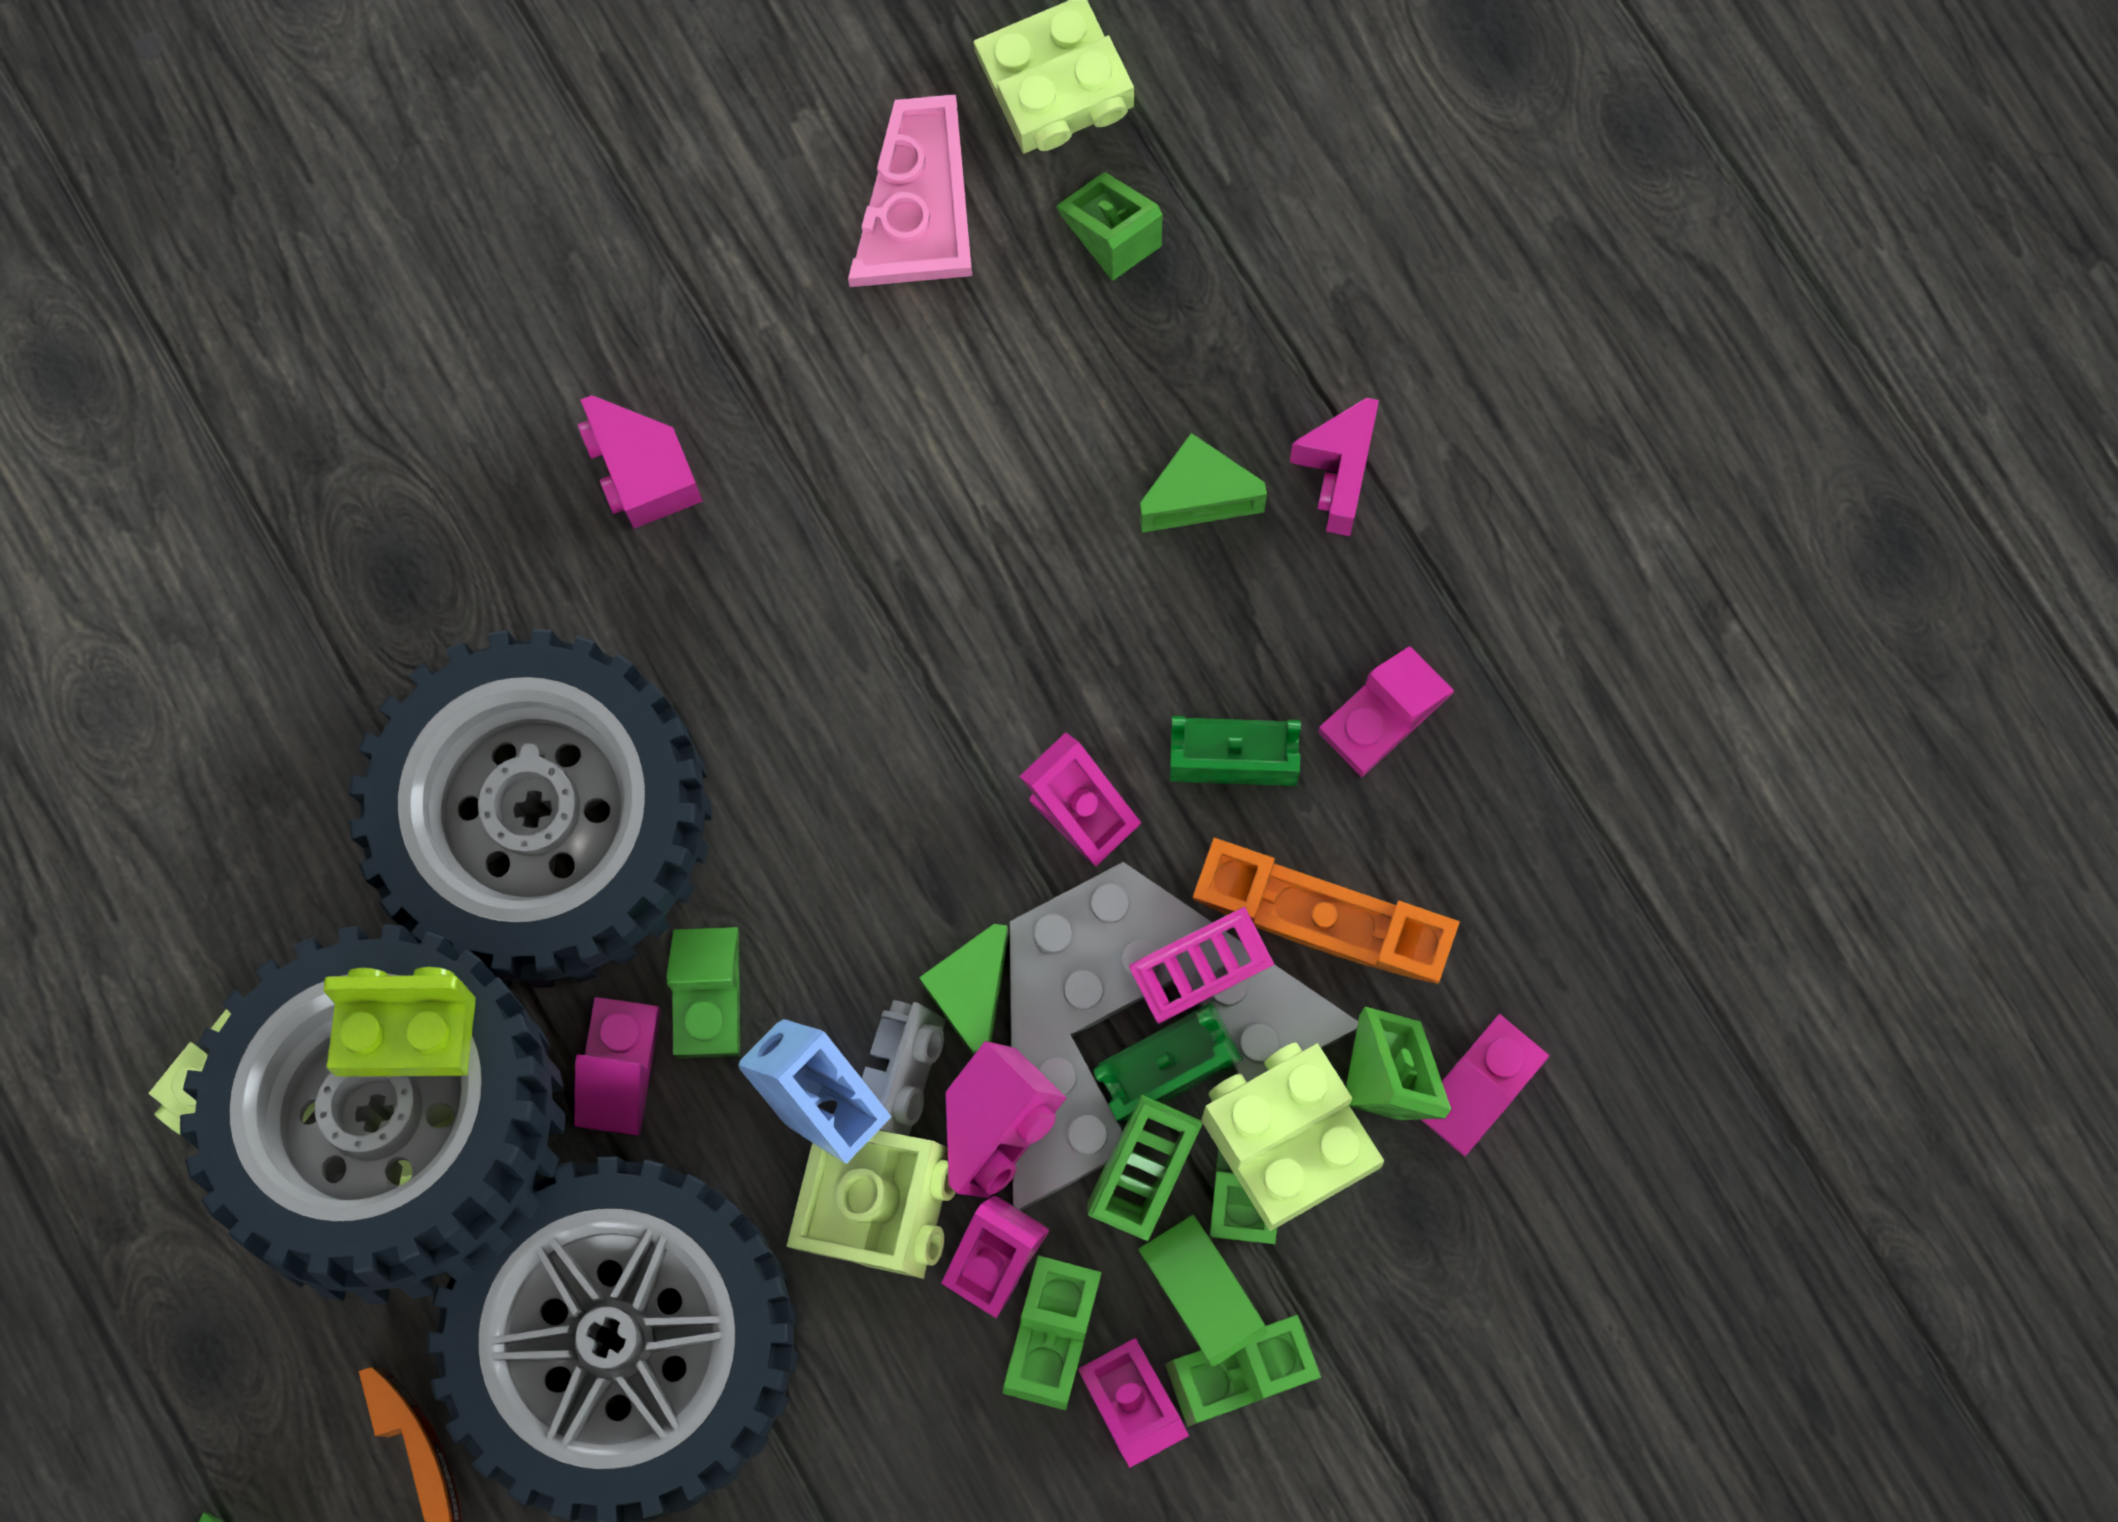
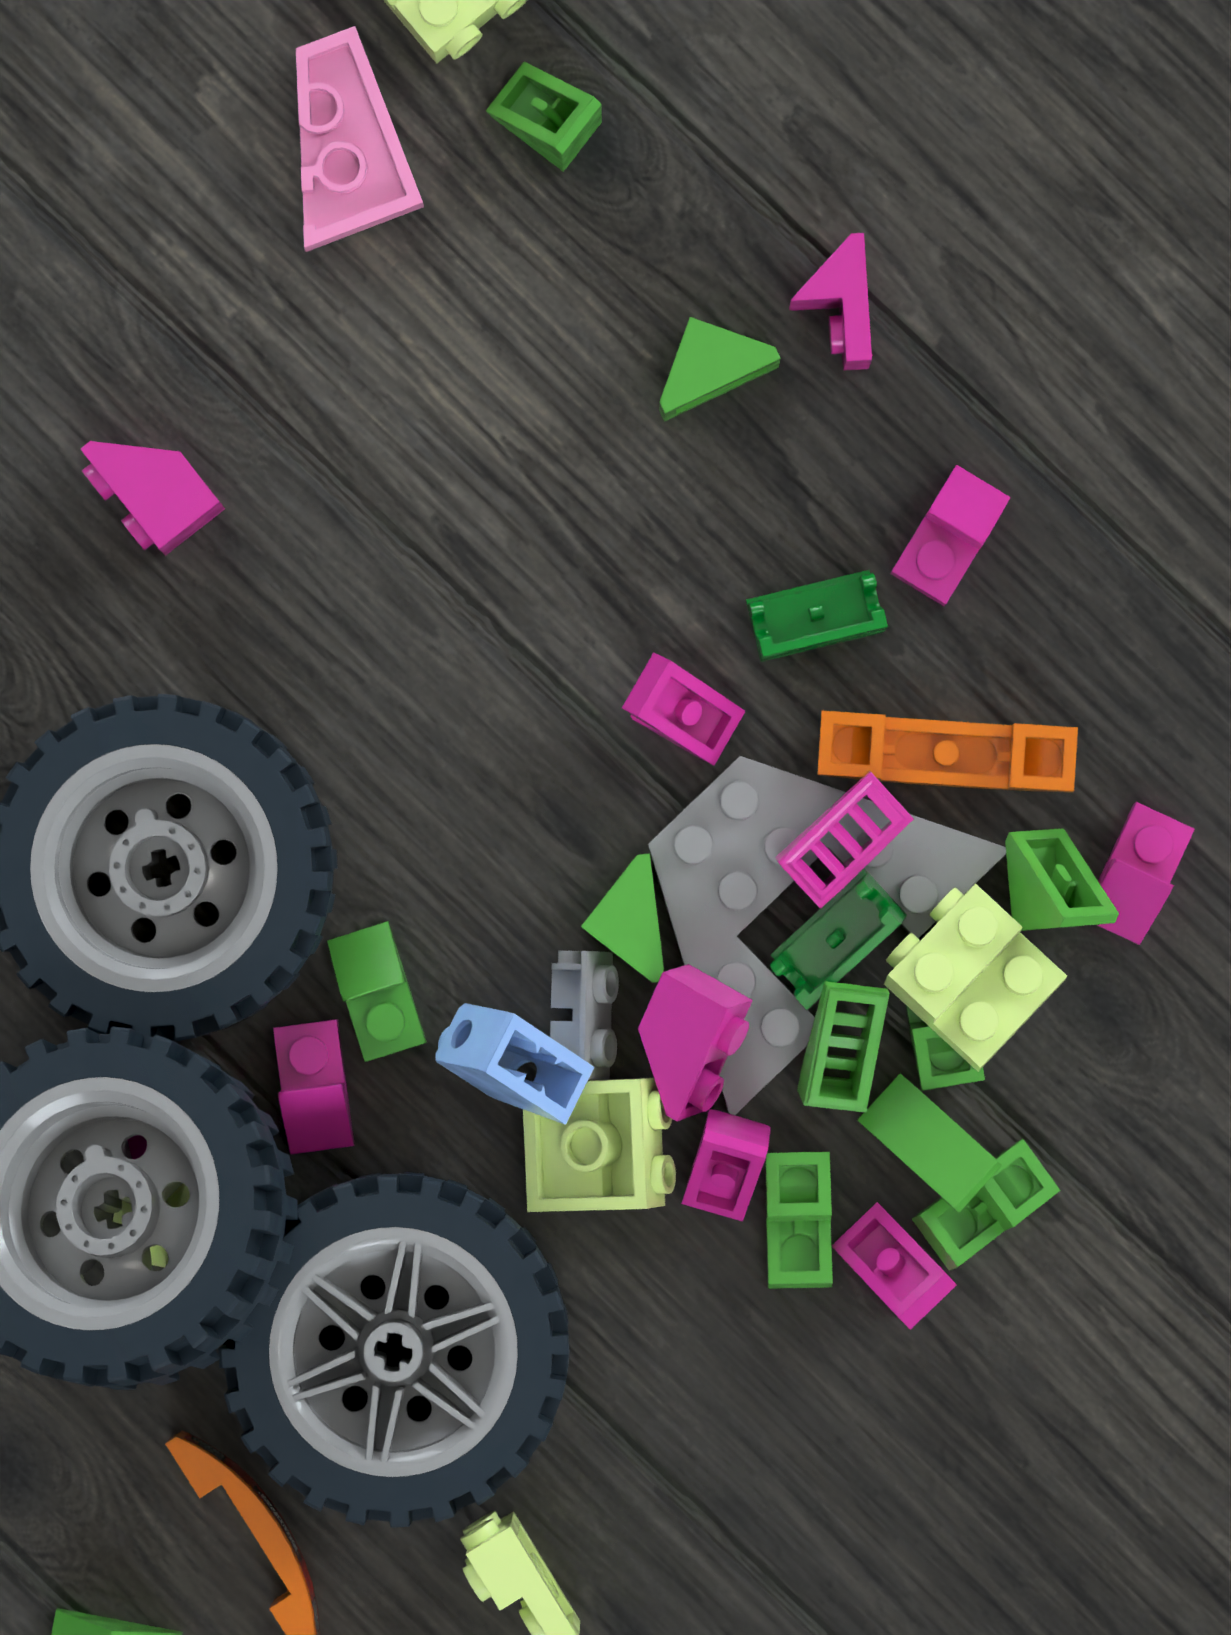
camera: 20 degrees left, 10 degrees up
lime bracket [323,967,476,1077] -> none

